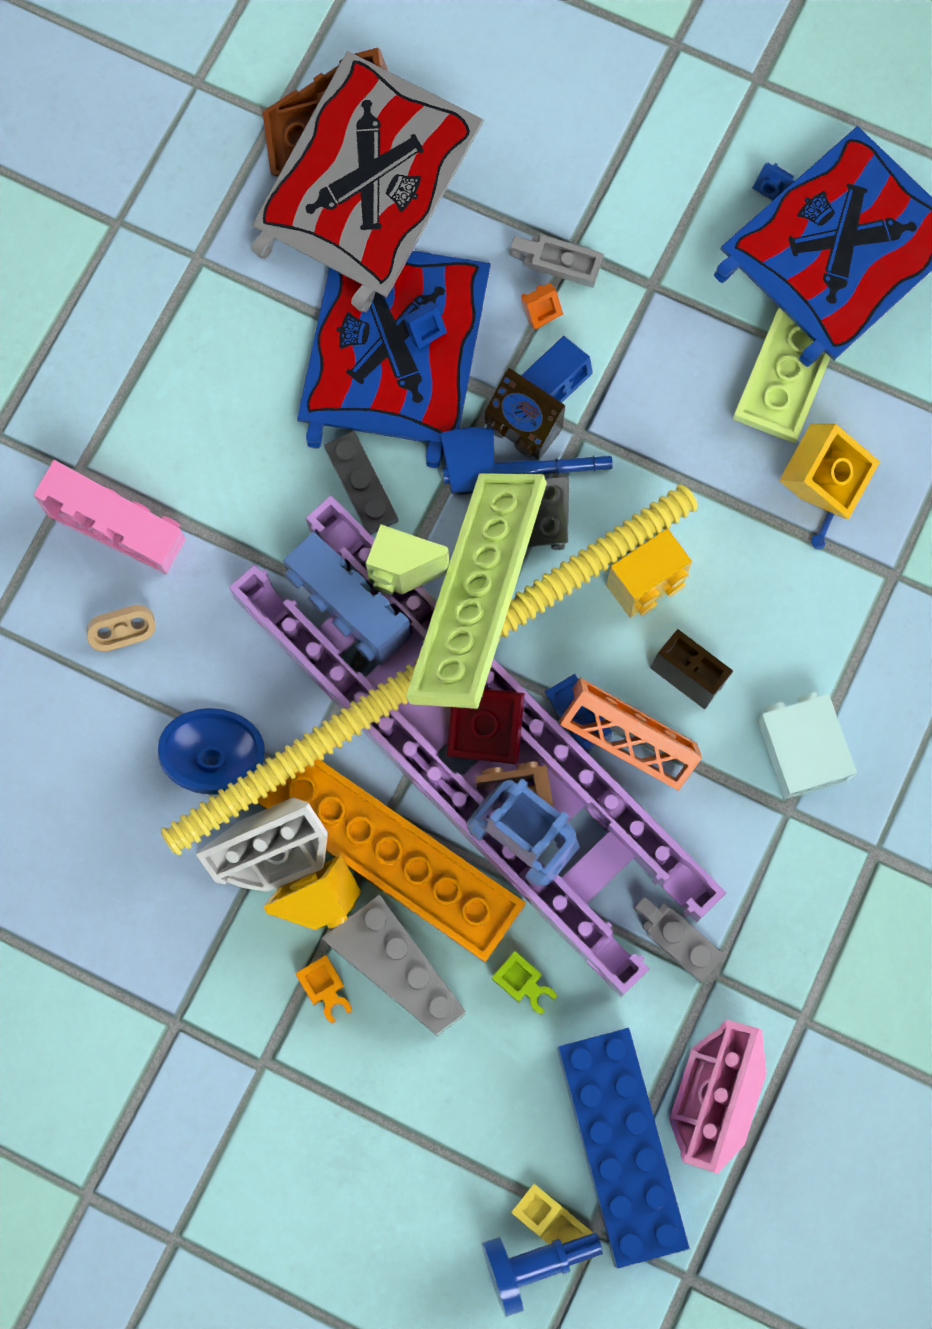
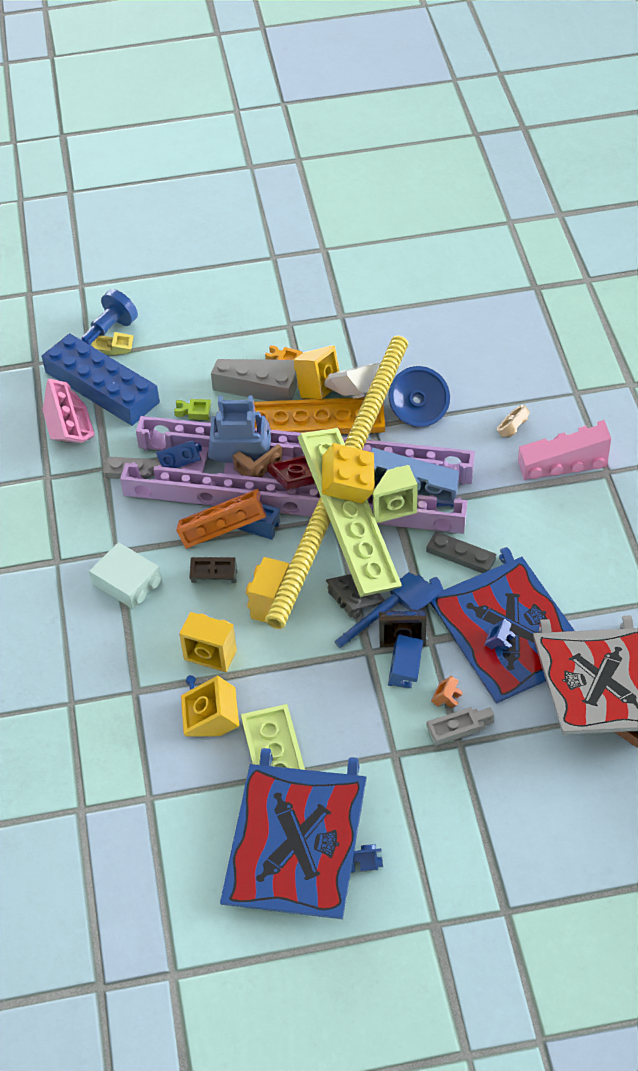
camera: 145 degrees right, 25 degrees down
none -> blue hinge [156,440,202,468]
none -> yellow brick [179,612,237,672]
none -> yellow brick [322,443,374,504]

